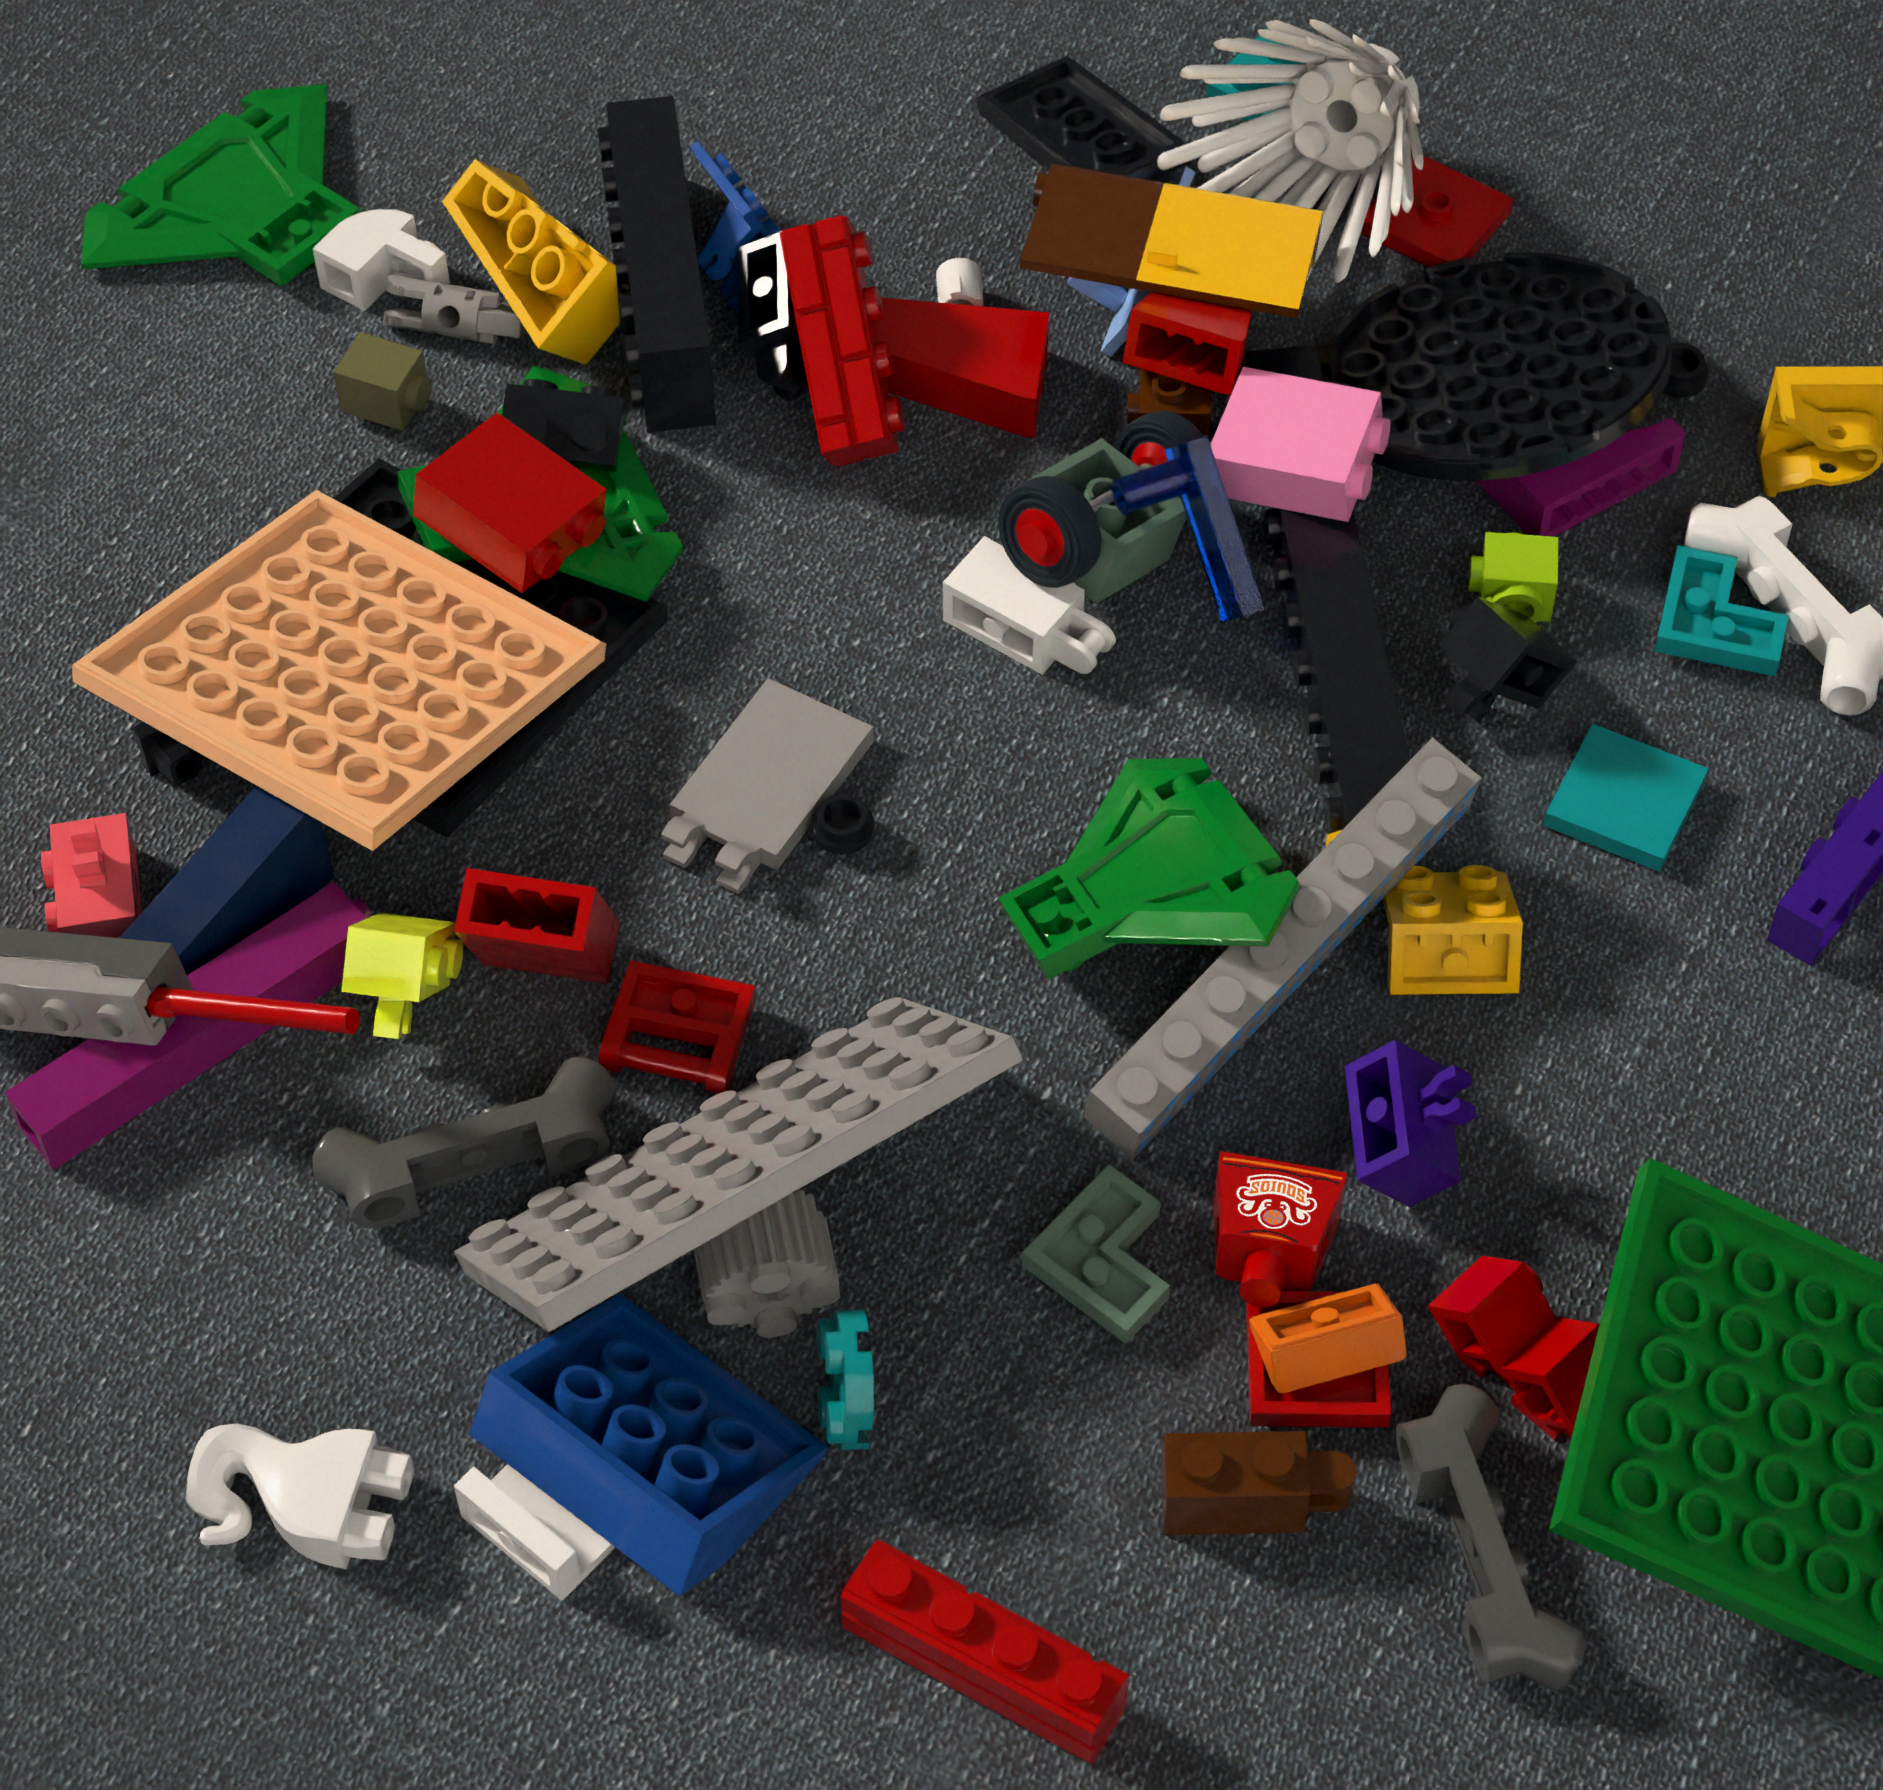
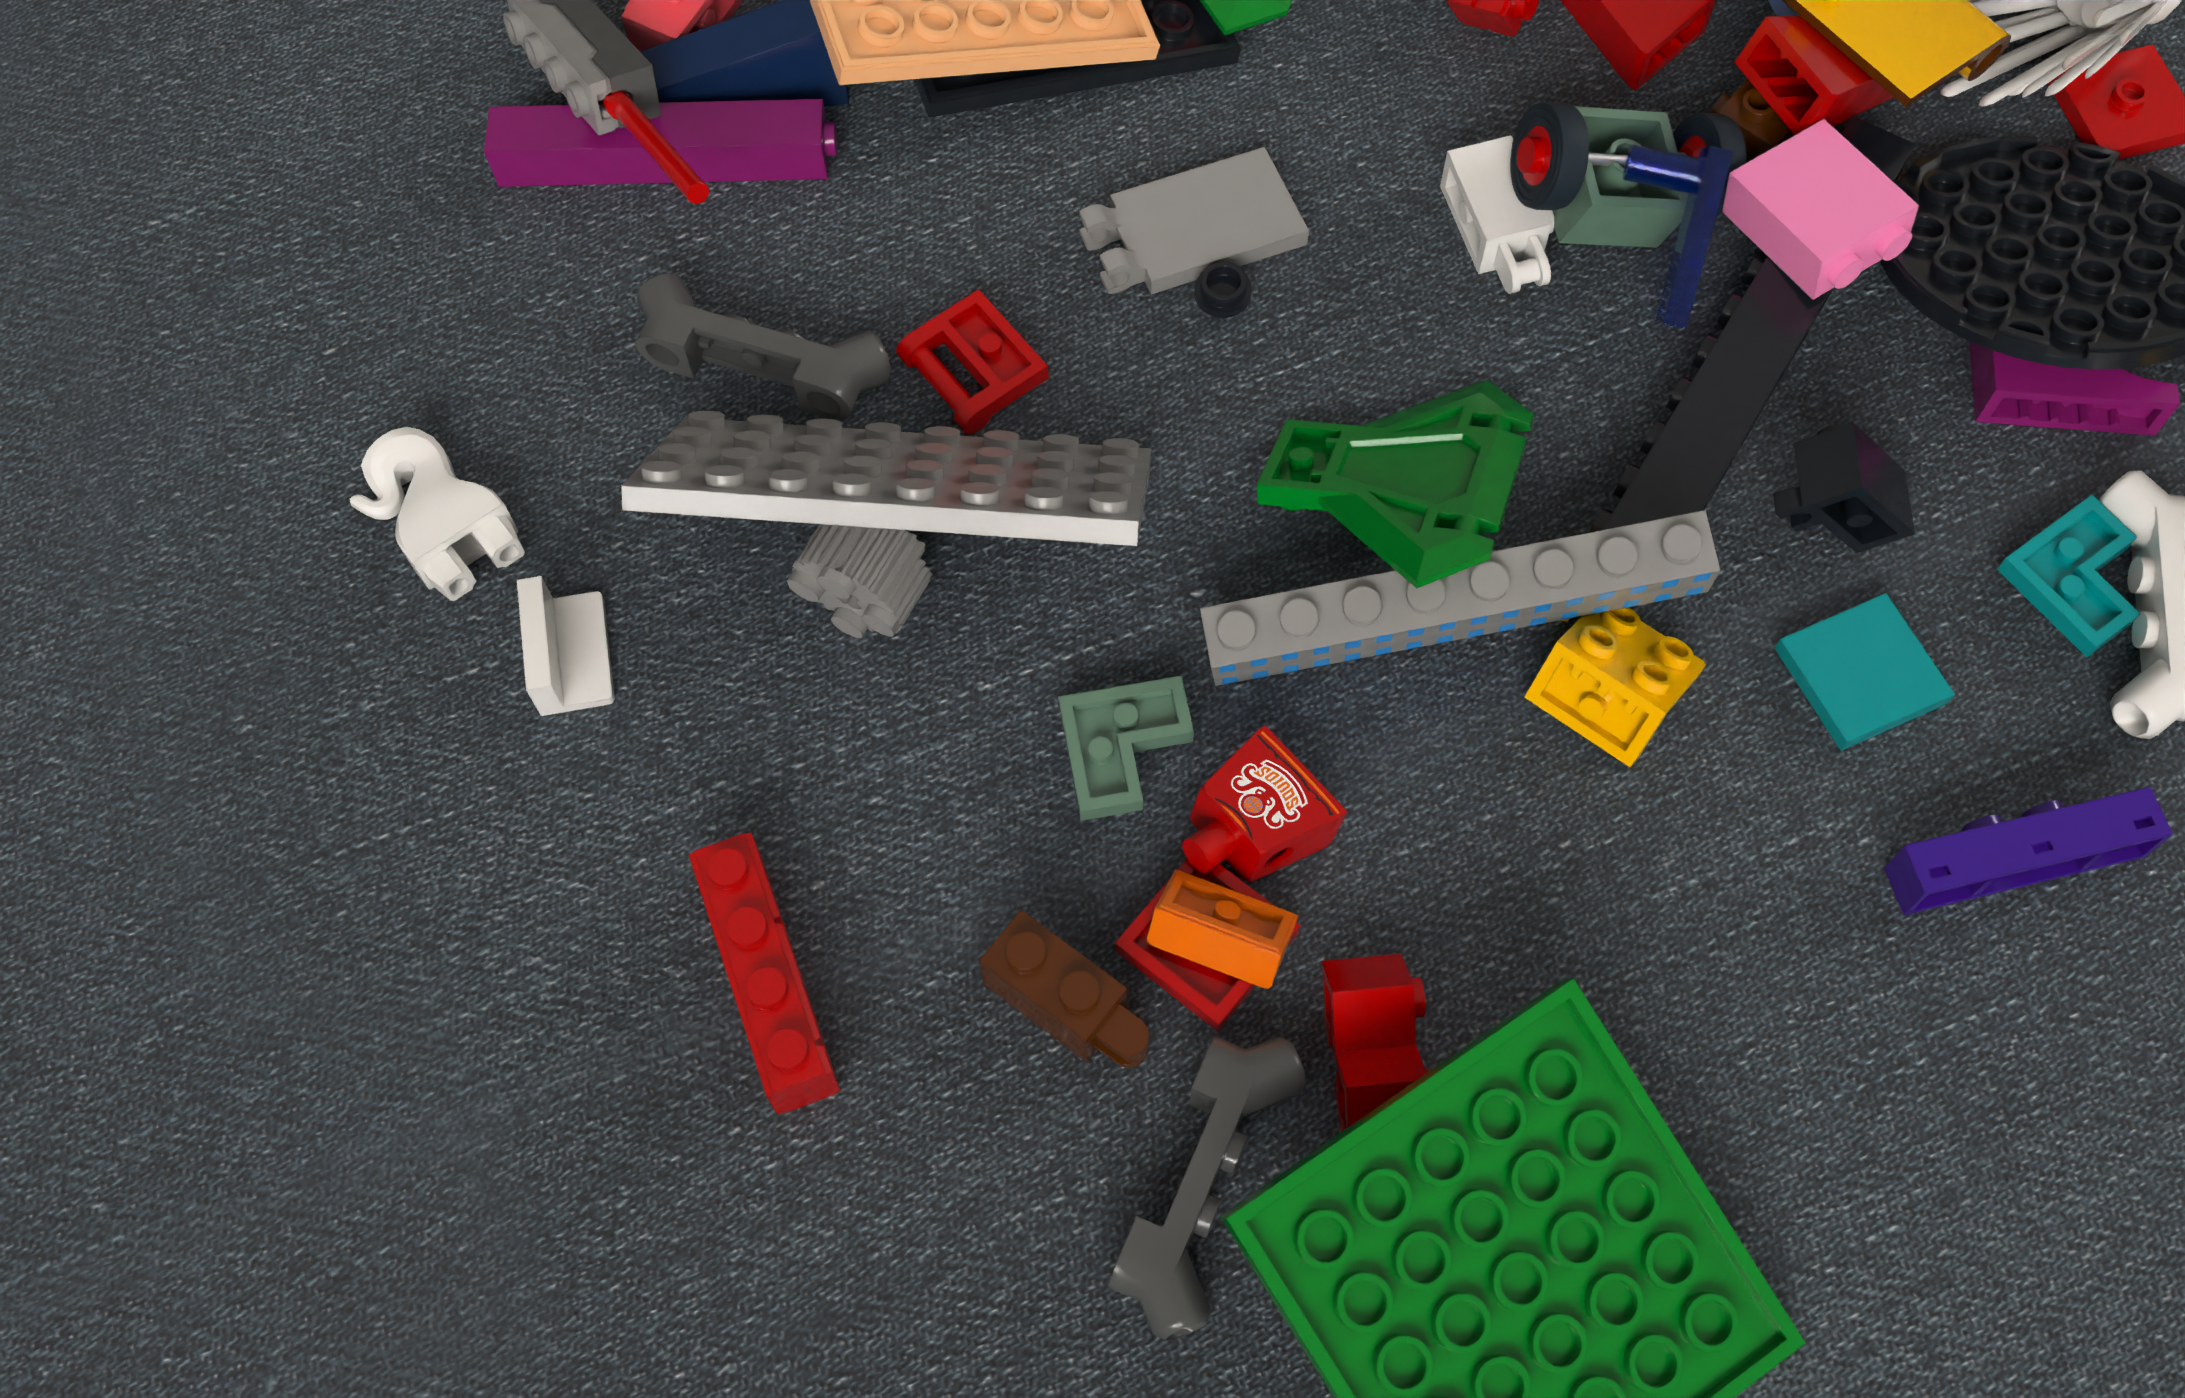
camera: 40 degrees right, 10 degrees up
neon yellow brick [342,912,463,1039] -> none
red brick [454,868,620,984] -> none
blue slope [469,1293,828,1597] -> none
teal plate [816,1309,874,1450] -> none
dark purple brick [1345,1039,1477,1207] -> none
lime brick [1468,532,1558,623] -> none

